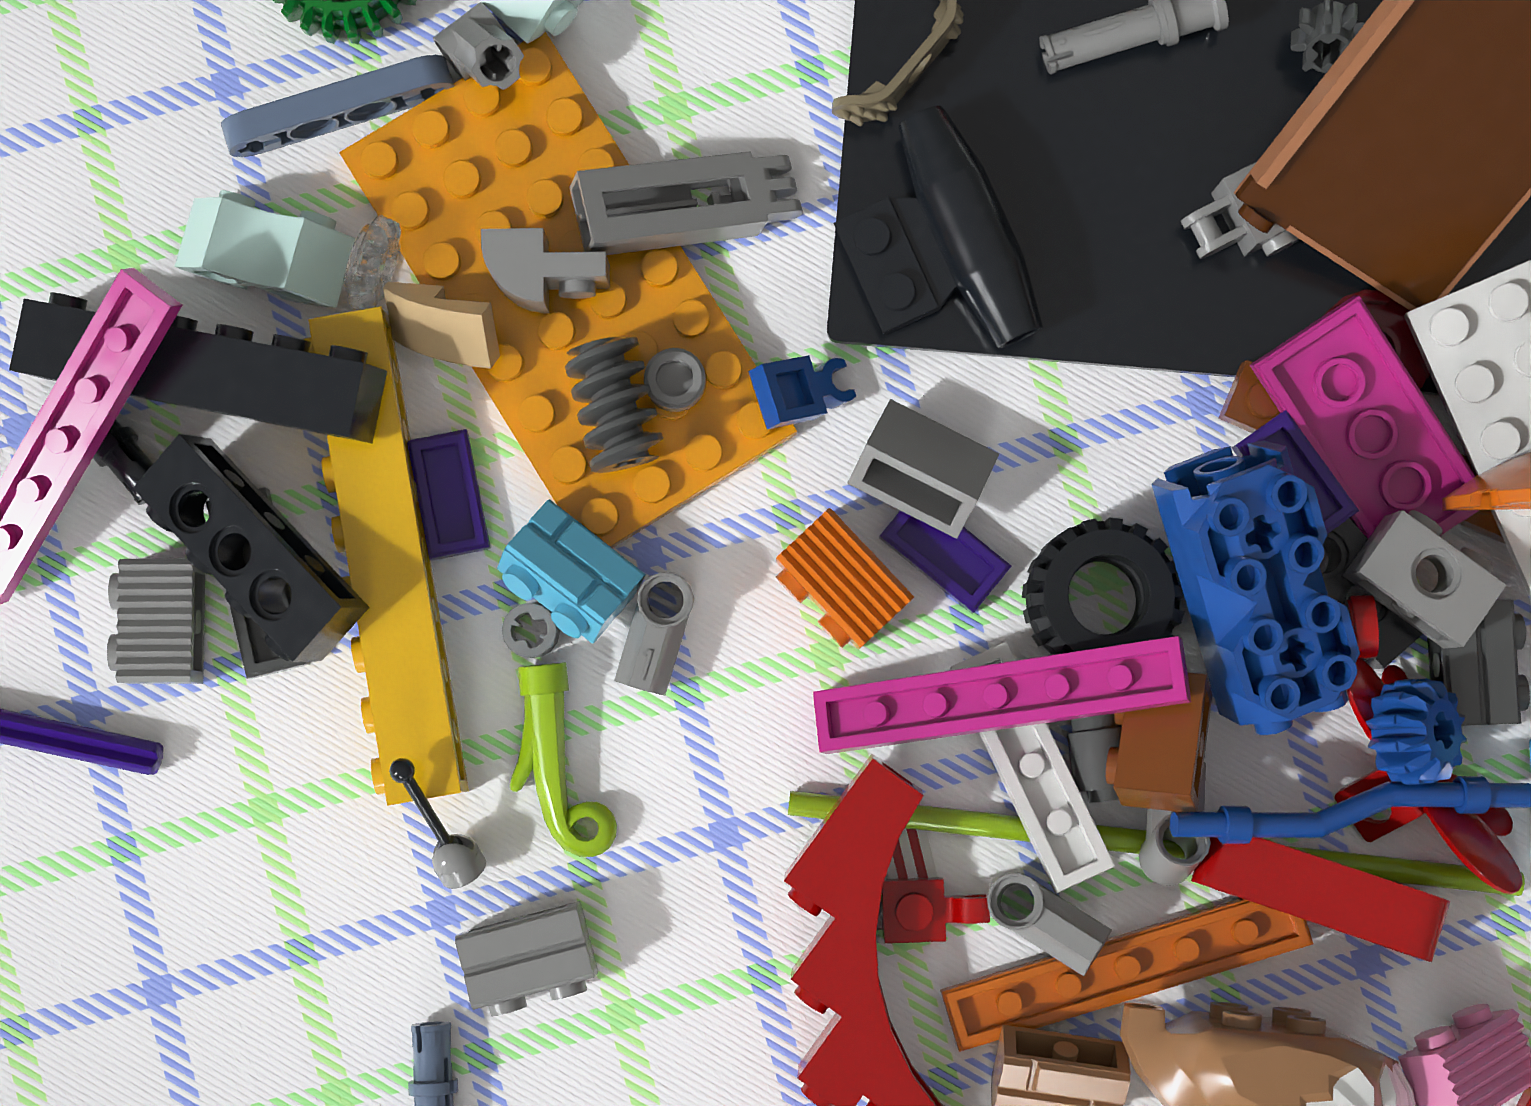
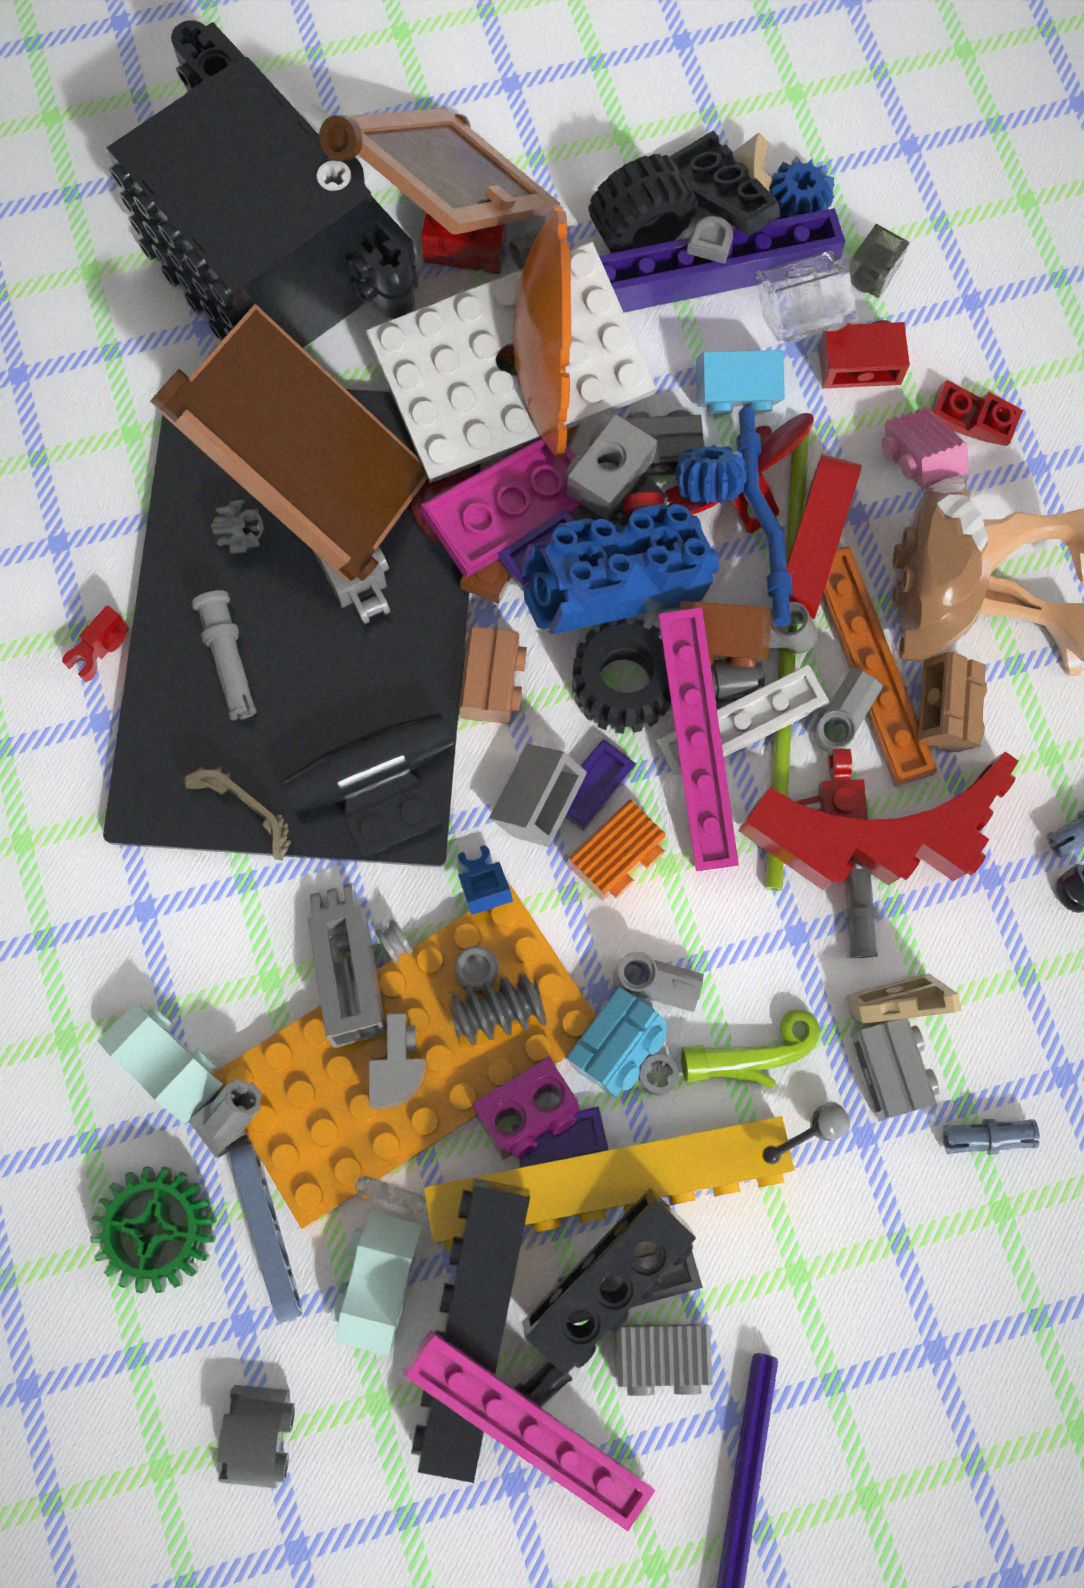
camera: 90 degrees left, 10 degrees down
tan slope [383,282,500,368] -> none
none -> dark grey cylinder [218,1385,295,1489]
none -> light grey bush [374,920,414,964]
none -> nougat brick [459,627,527,724]
none -> magenta brick [472,1057,579,1160]
none -> dark grey pin [843,869,879,958]
none -> tan wing [846,973,962,1025]

